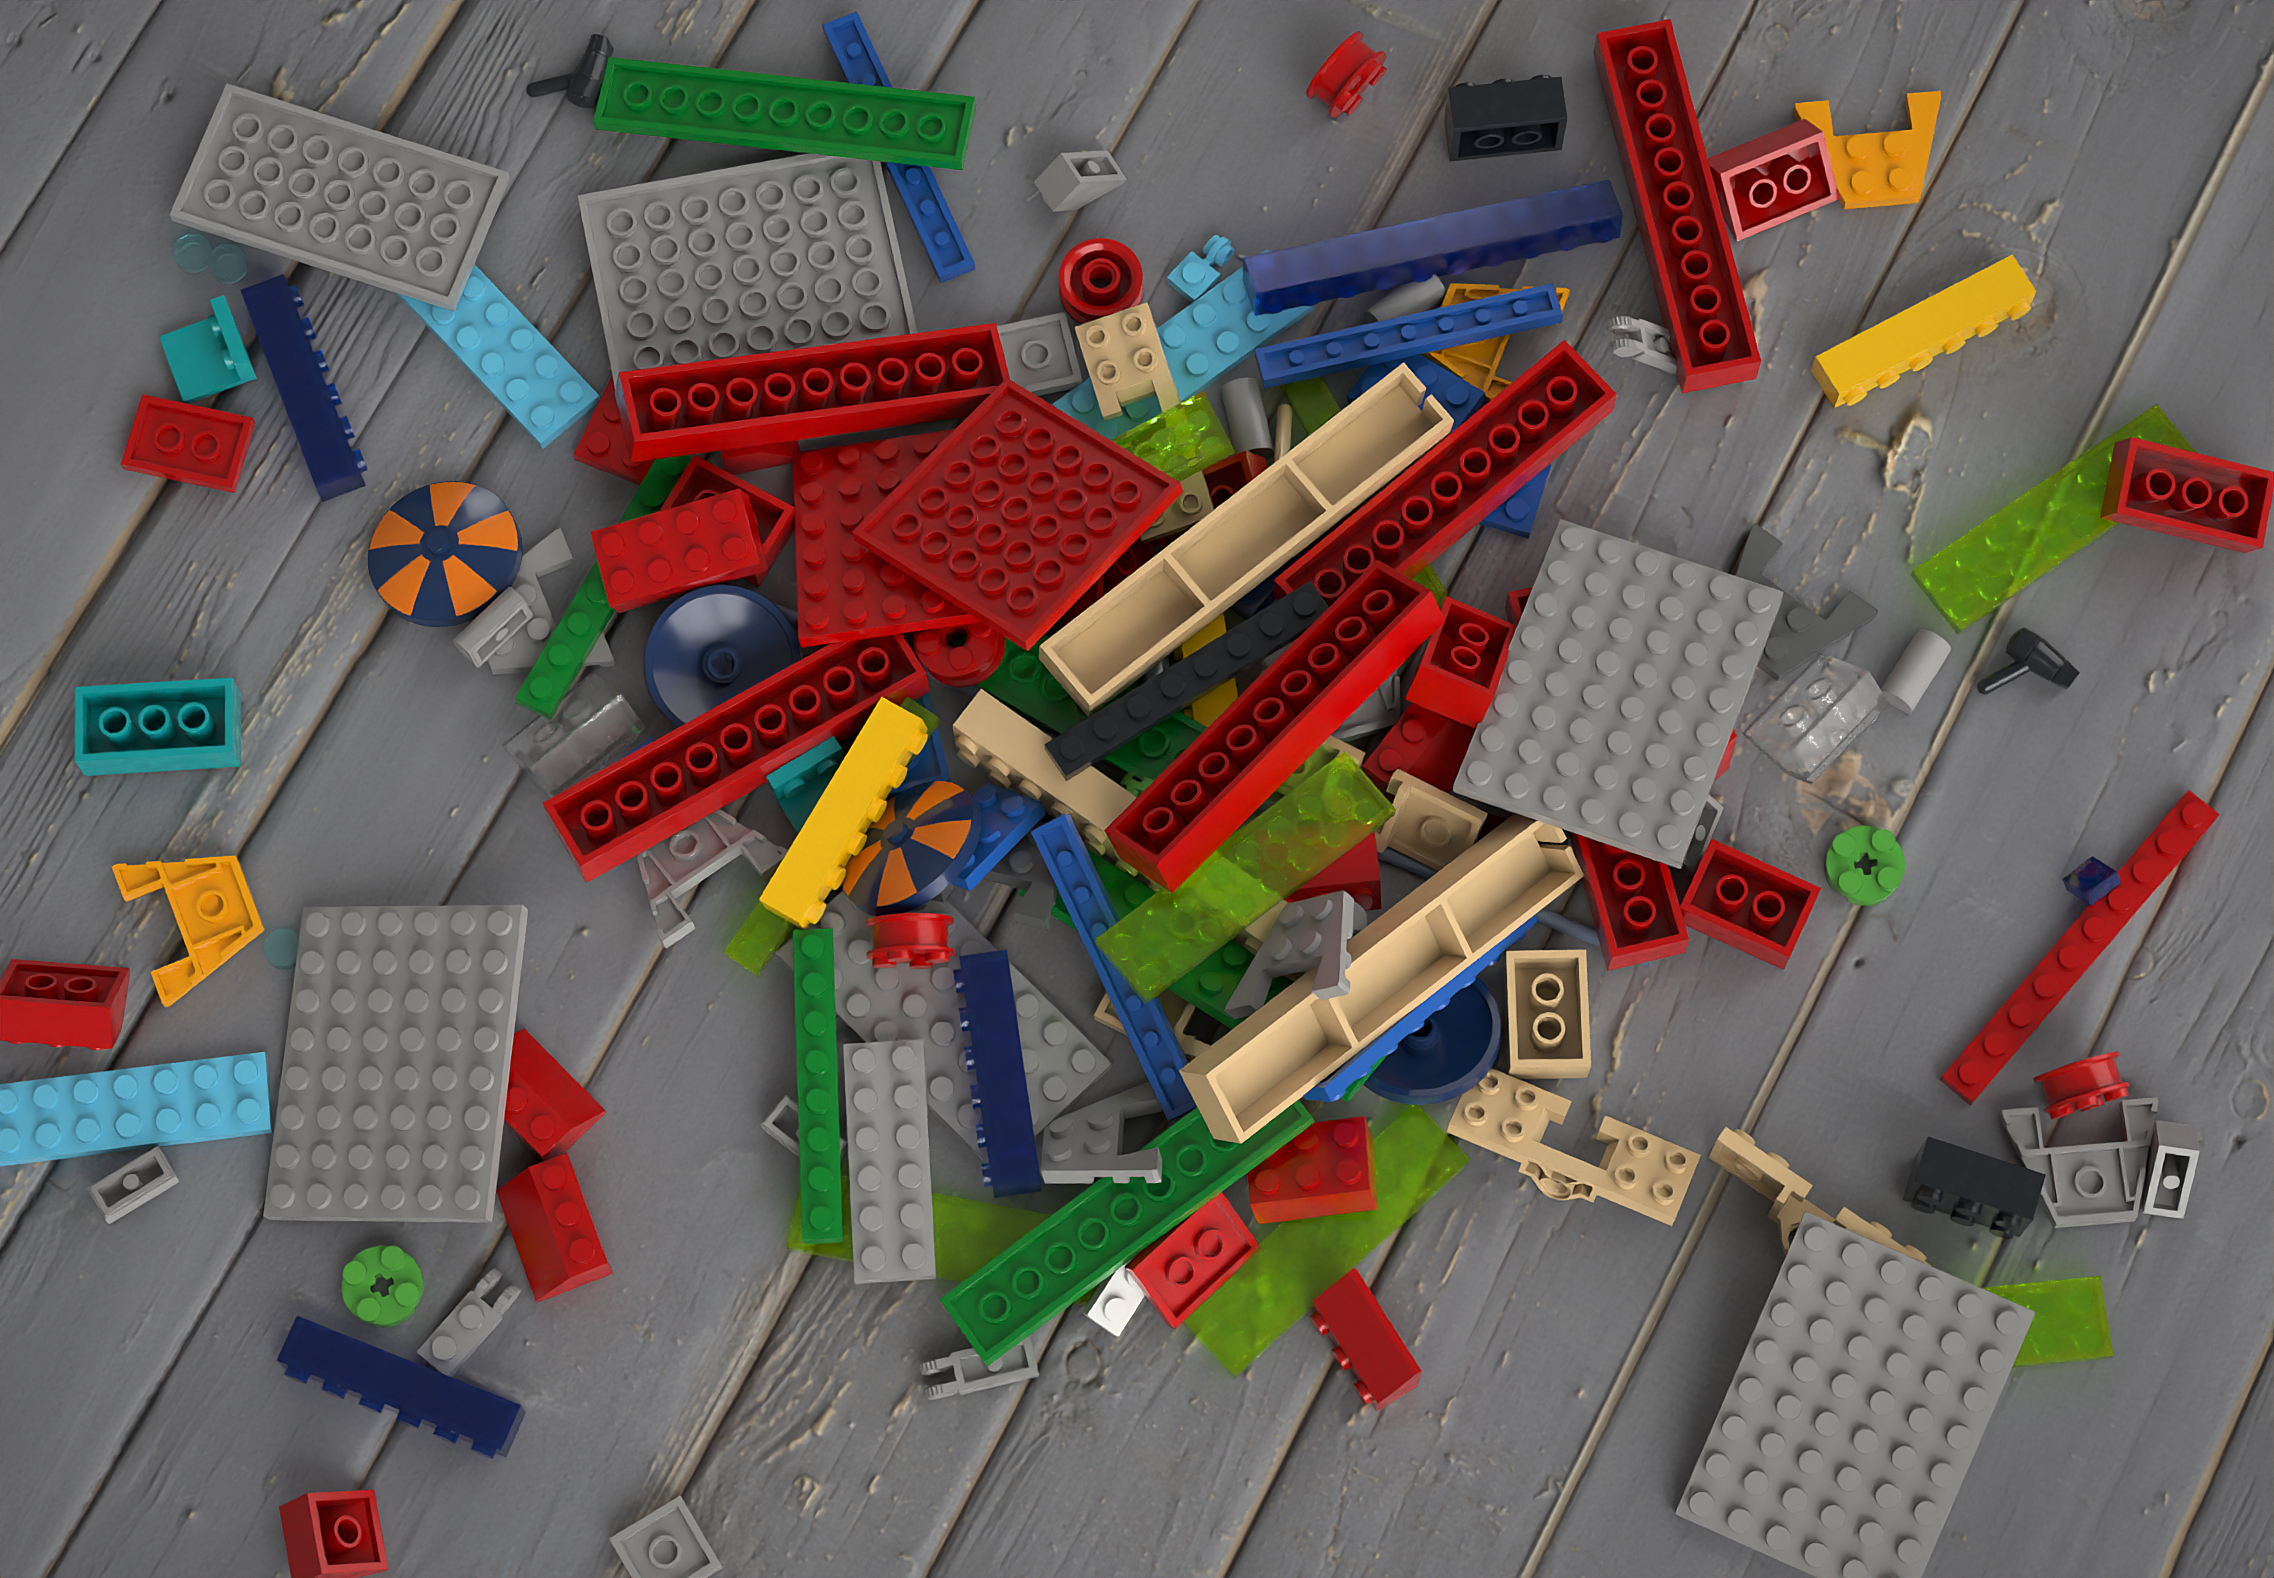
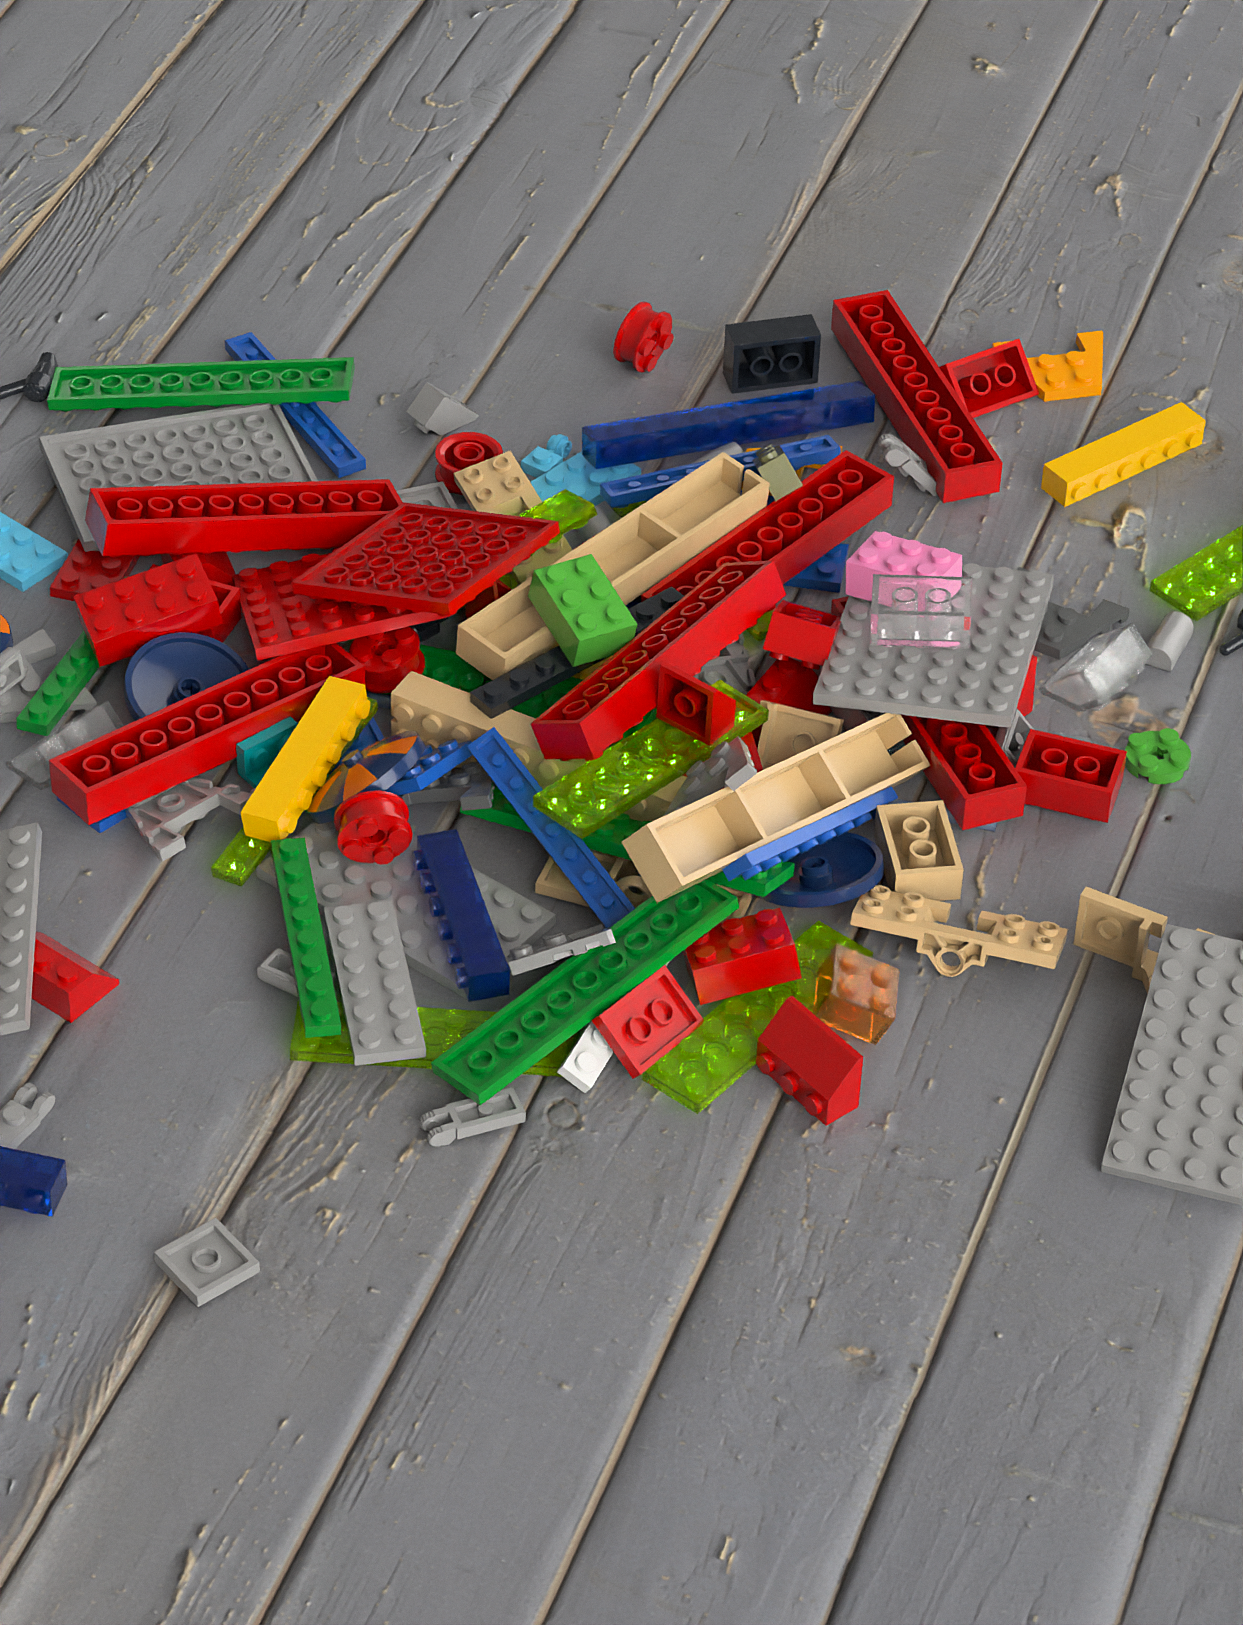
camera: 10 degrees left, 30 degrees down
red slope [496,1153,613,1303] -> none
none -> bright green brick [528,554,637,667]
none -> red slope [656,662,736,746]
none -> brick [752,443,803,501]
none -> clear orange brick [813,944,899,1045]
none -> bright pink brick [846,531,962,619]
none -> clear slope [870,574,972,649]

